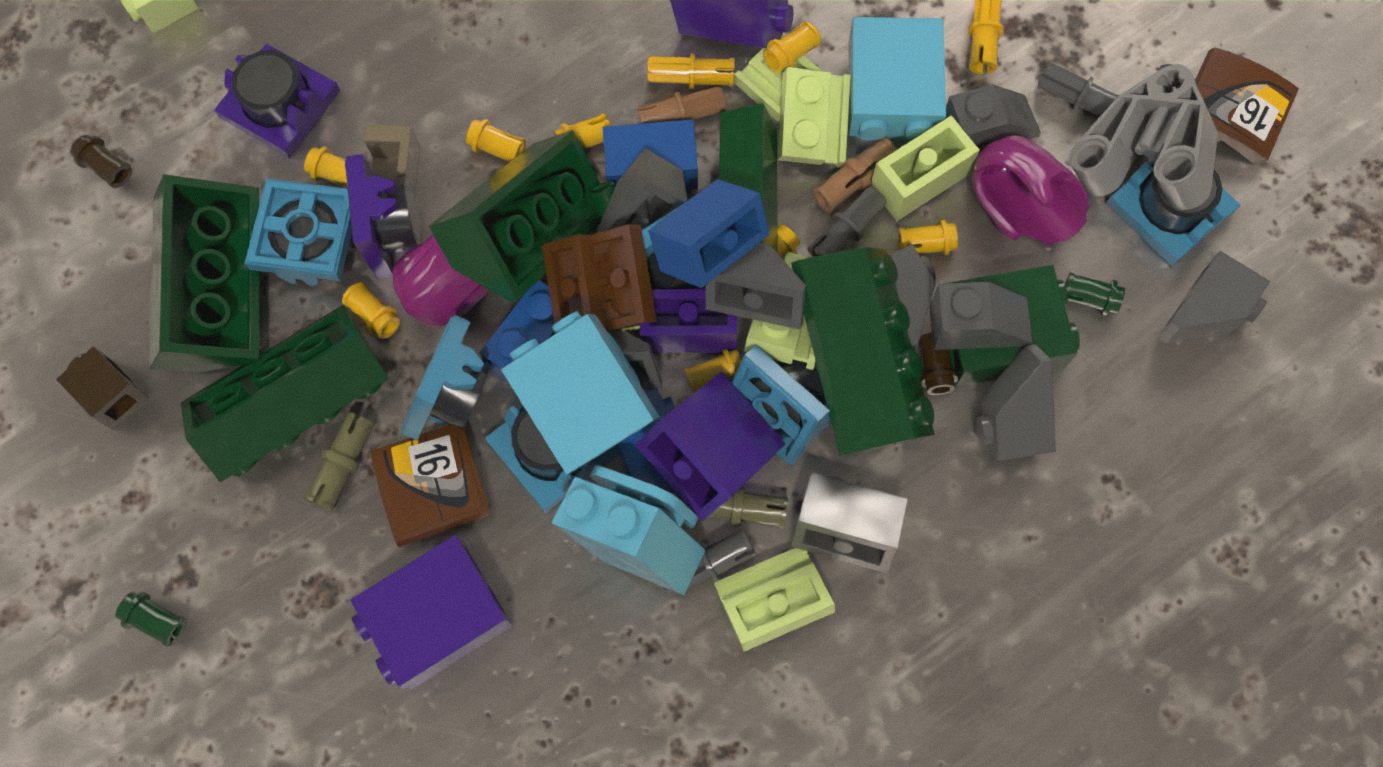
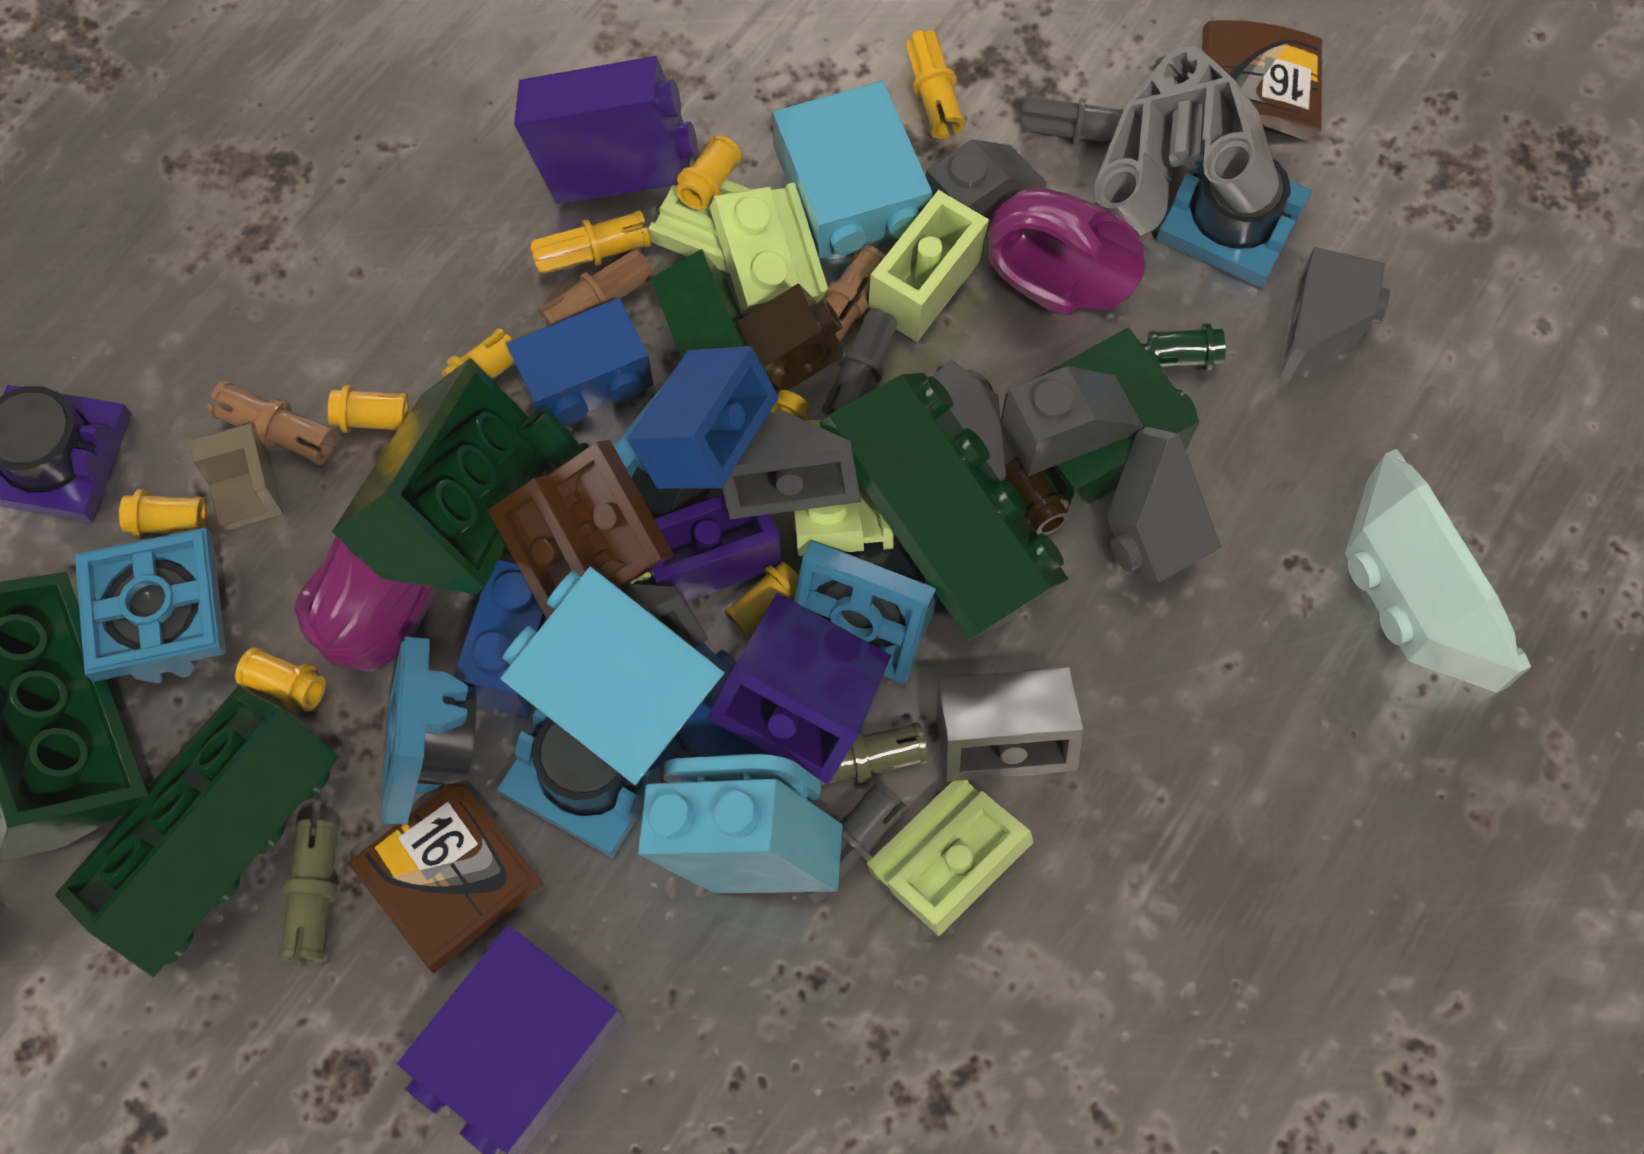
camera: 25 degrees left, 5 degrees down
dark purple piece [345,154,421,279] -> none
dark grey slope [596,149,687,233] -> none
yellow pin [898,219,958,256] -> none
none -> medium nougat pin [207,380,338,465]
none -> dark brown brick [737,283,845,390]
none -> light aqua wedge [1345,449,1531,693]

